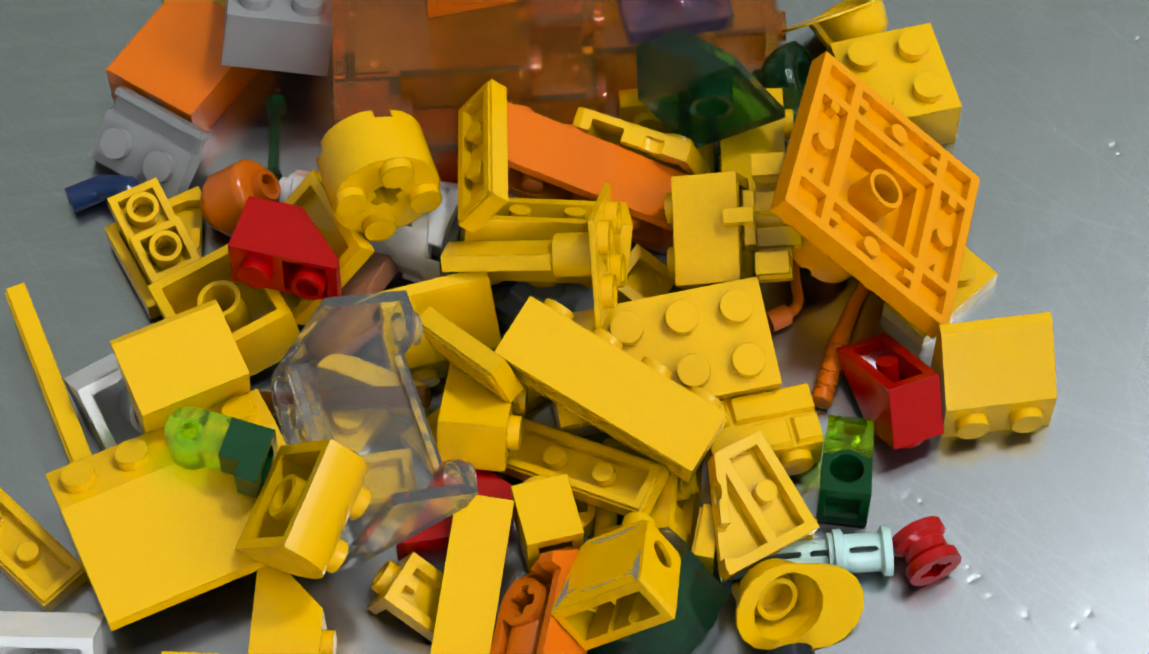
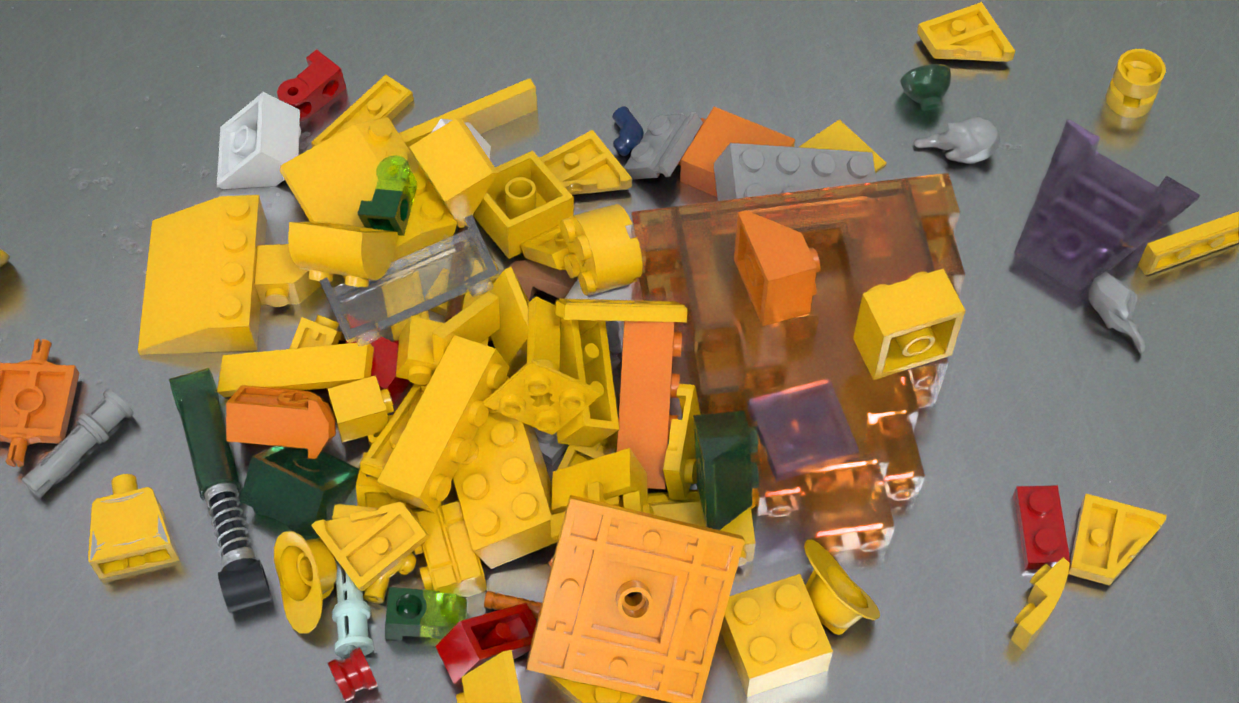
camera: 85 degrees right, 0 degrees up
yellow slope [107,177,200,284] -> none
orange head [200,159,281,237] -> none
red slope [228,196,342,304] -> none
yellow torso [550,512,681,651] -> none
clear green brick [751,41,813,114] -> none

